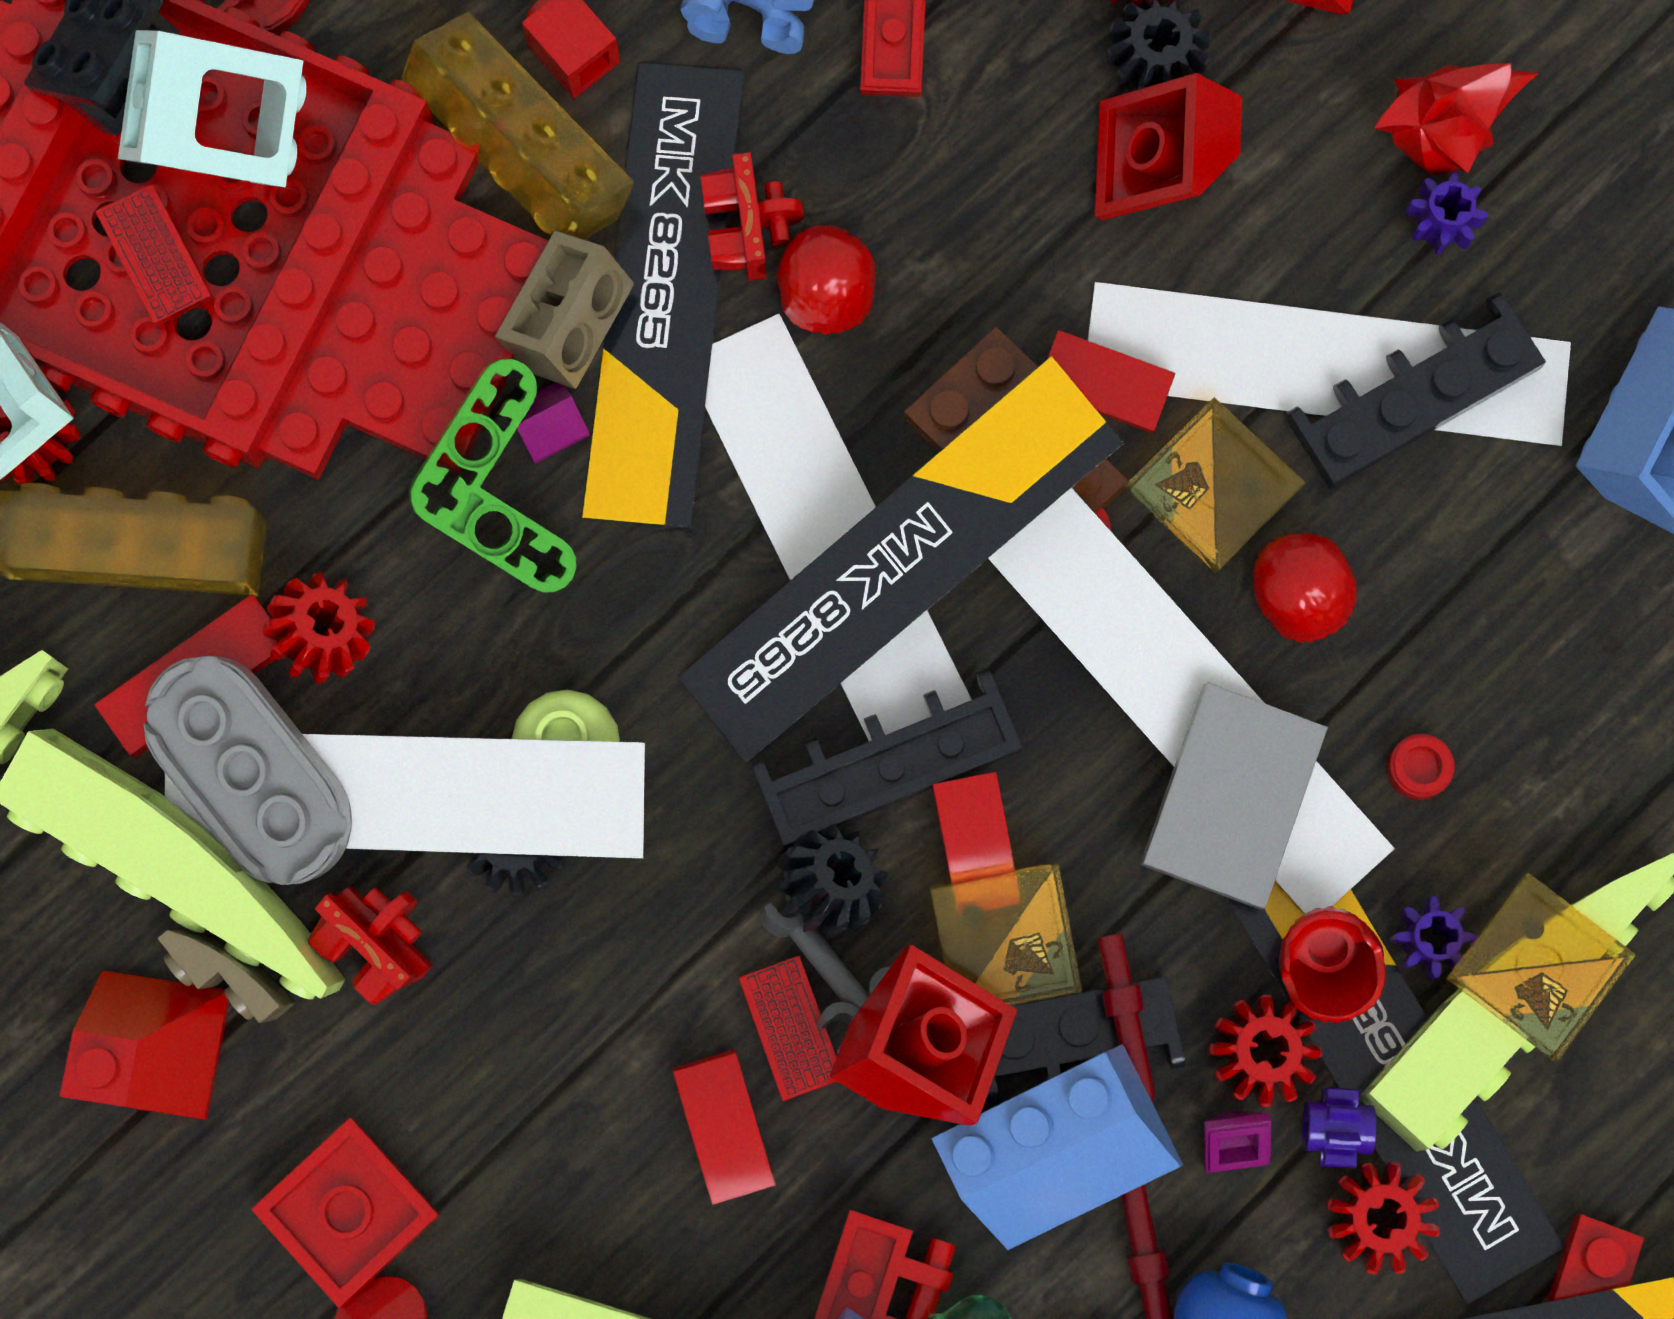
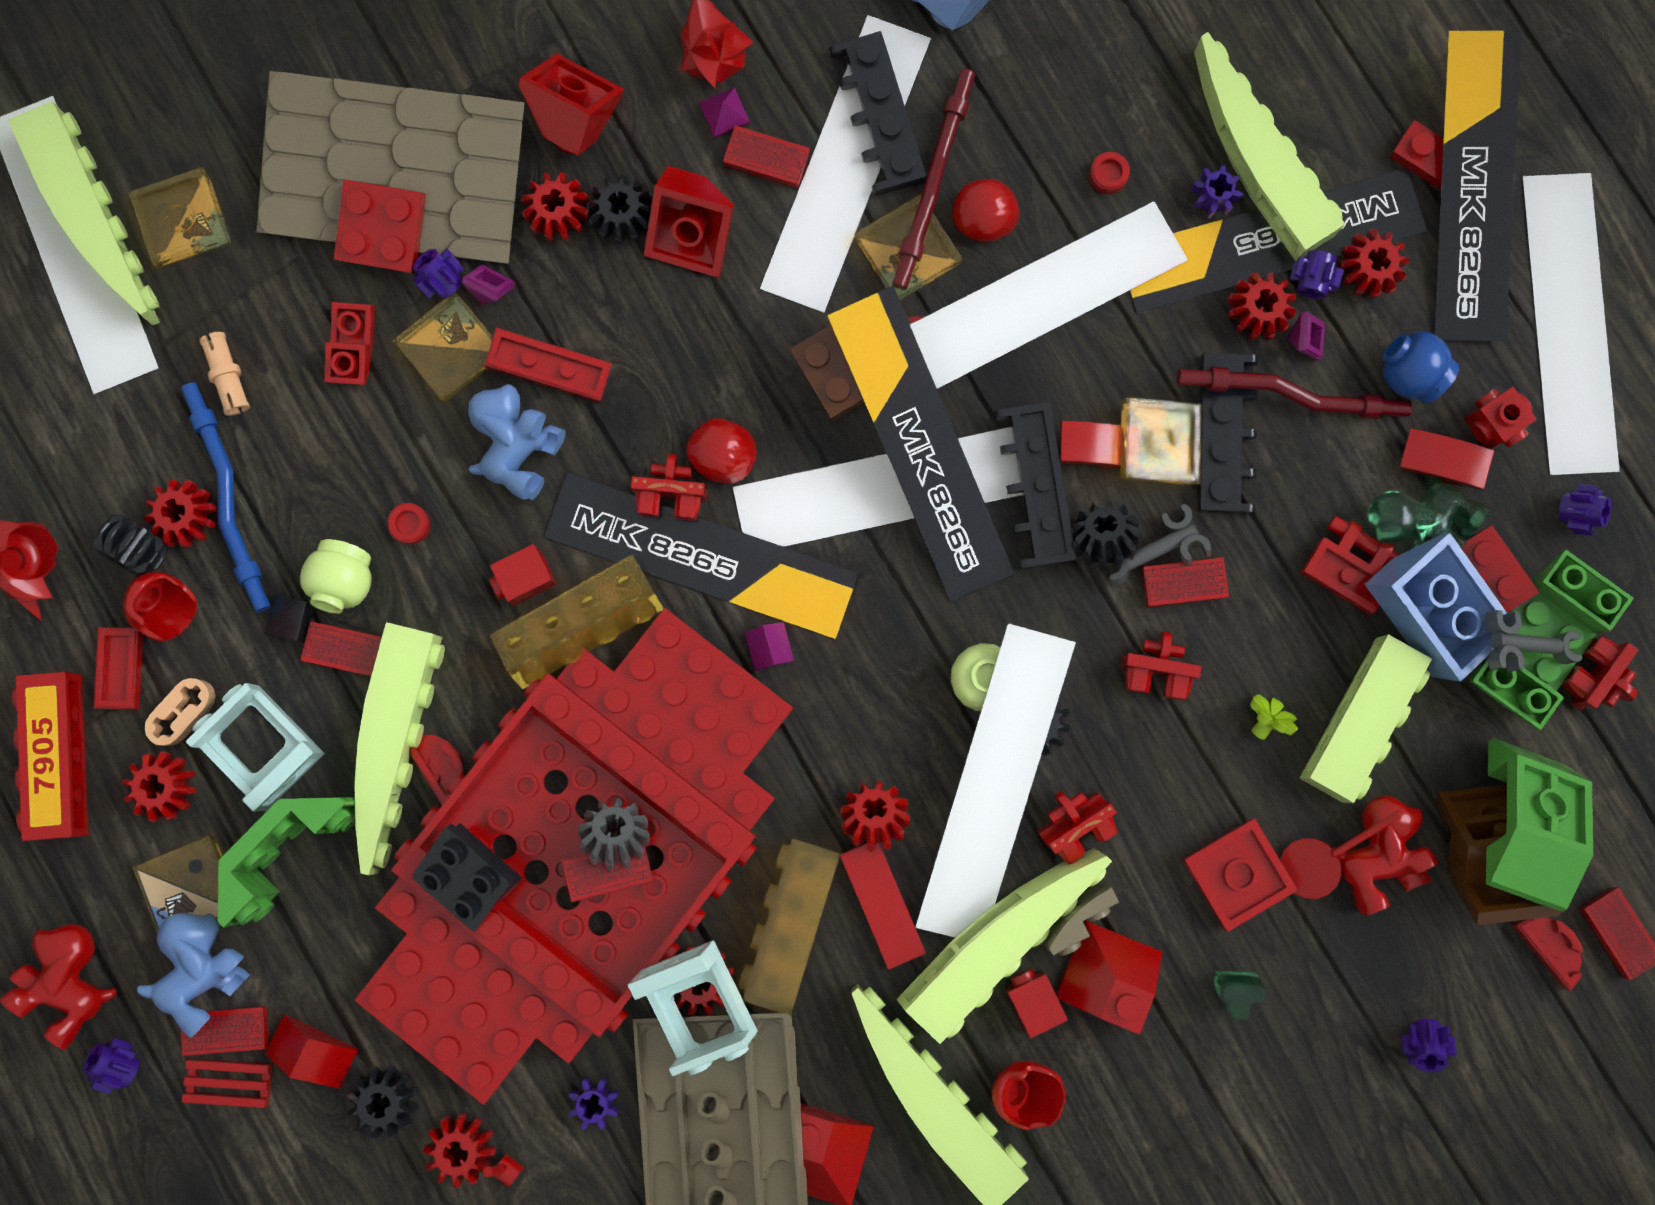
camera: 75 degrees left, 5 degrees up
light aqua window [118,30,306,187] -> none
light grey tile [144,656,352,885] -> none
bright green beam [409,359,576,592] -> none
dark tan brick [495,231,634,389] -> none
red slope [672,1049,775,1205] -> none
red slope [829,944,1017,1126] -> none
medium blue slope [931,1044,1183,1250] -> none
red tile [1047,330,1176,434] -> none
light grey tile [1140,682,1328,910] -> none
red hair [1279,906,1386,1023] -> none
dark purple gear [1405,172,1488,255] -> none
clear yellow tile [1446,873,1636,1061] -> none
none -> dark grey gear [578,798,650,872]
none -> magenta slope [699,87,750,139]
none -> red tile [723,125,810,189]
none -> dark red bar [892,68,976,290]
none -> red brick [1005,968,1068,1039]
none -> red hips [1120,631,1202,701]
none -> clear green tile [1214,971,1265,1020]
none -> lime plant [1250,694,1298,740]

